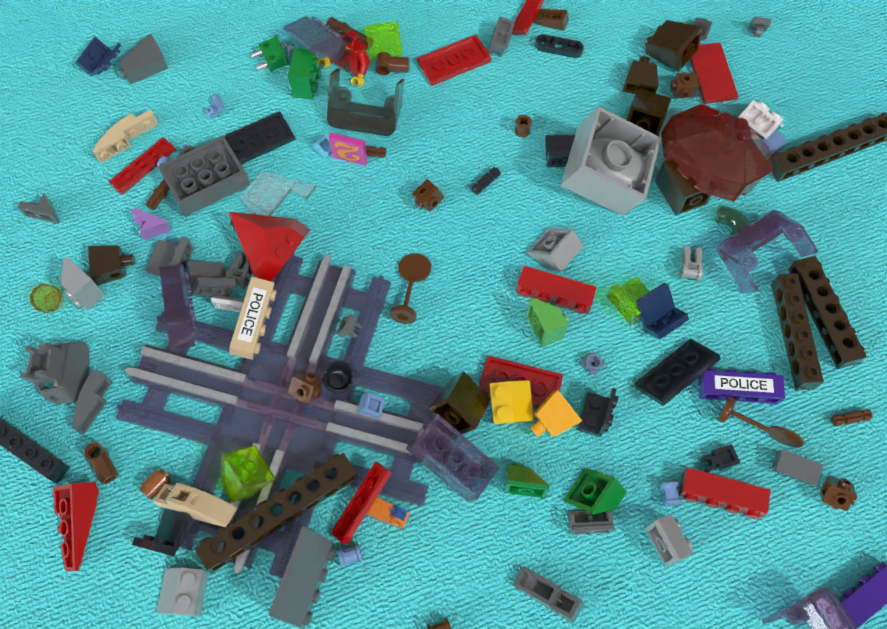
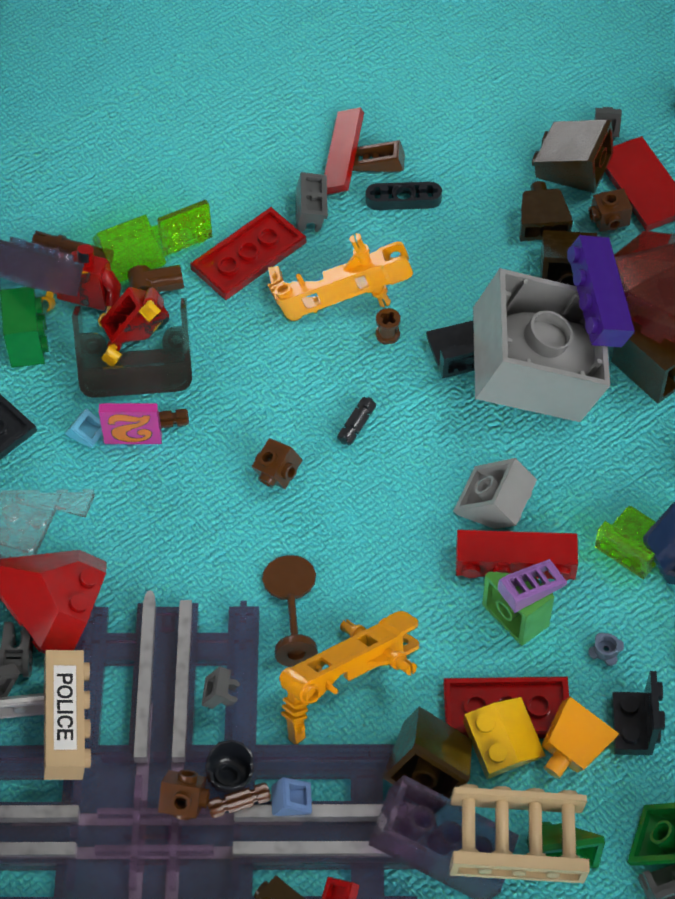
camera: 15 degrees left, 10 degrees down
none -> red torso [100,287,169,368]
none -> clear neon green bracket [150,200,212,256]
none -> reddish brown axle [207,782,271,818]
none -> light orange piece [267,233,413,321]
none -> light orange piece [279,611,420,745]
none -> tan fence [450,784,590,884]
none -> medium lavender slope [498,559,567,613]
none -> dark purple brick [567,235,635,347]

